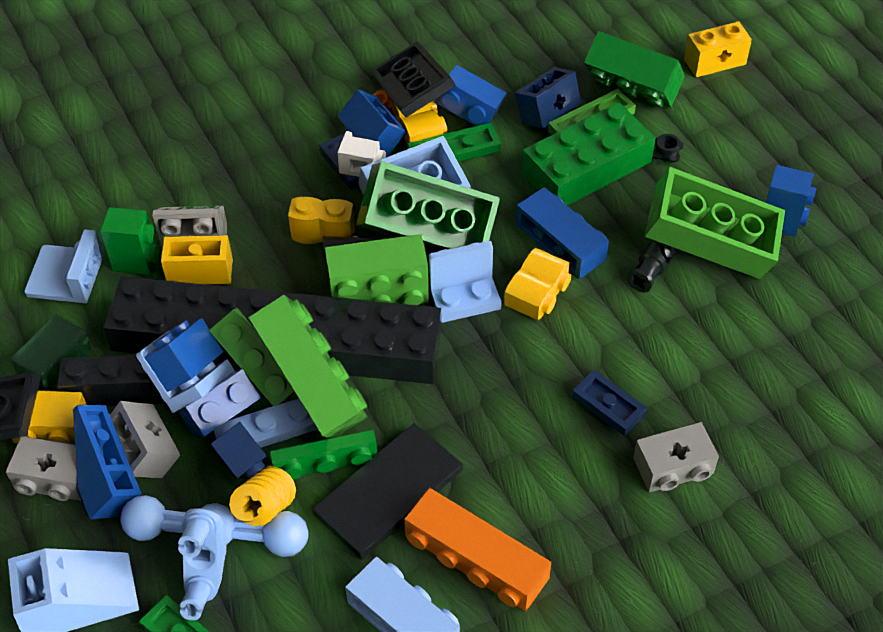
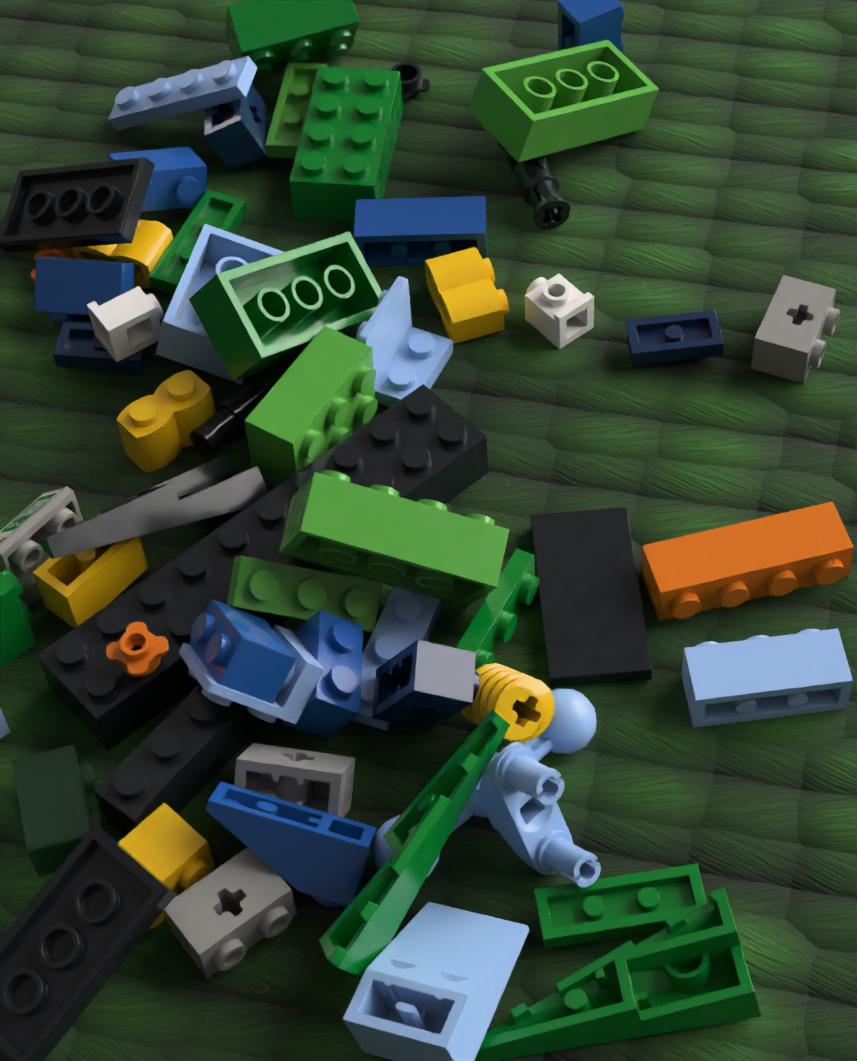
camera: 45 degrees left, 0 degrees up
none -> black wedge [40,454,268,559]
none -> orange plate [106,622,169,677]
none -> light blue plate [108,56,257,131]
none -> green wedge [319,709,510,978]
none -> white brick [525,274,594,349]

